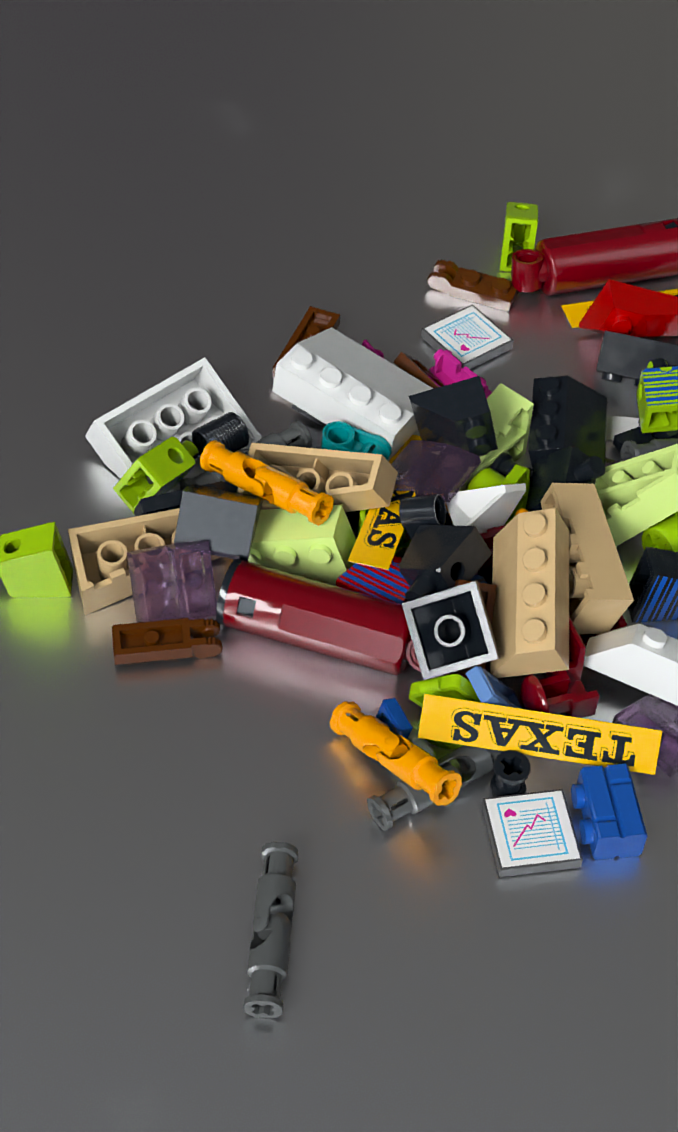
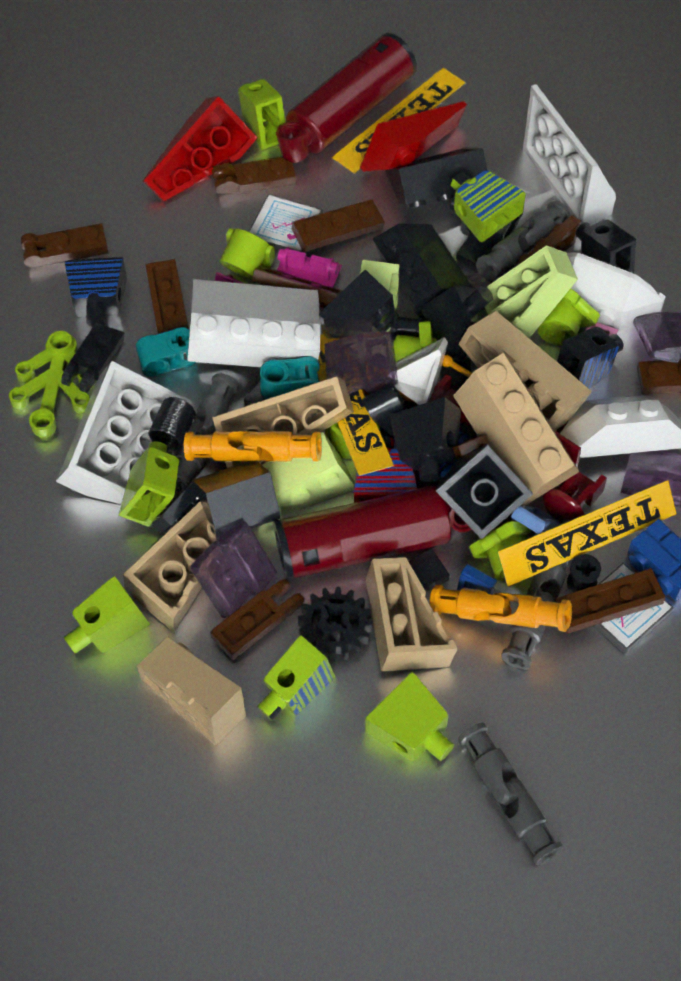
camera: 30 degrees left, 10 degrees up
none -> lime plant [9,331,97,438]
none -> reddish brown plate [20,223,109,268]
none -> black hinge [61,322,125,393]
none -> black torso [65,257,127,327]
none -> teal piece [135,327,196,377]
none -> tan wedge [137,637,246,746]
none -> red wedge [142,96,258,201]
none -> lime piece [219,228,275,279]
none -> lime torso [257,635,335,721]
none -> reddish brown plate [291,199,385,252]
none -> black gear [298,586,373,662]
none -> tan wedge [365,557,458,672]
none -> lime torso [365,672,454,761]
none -> black tile [408,549,450,592]
none -> reddish brown plate [554,568,666,634]

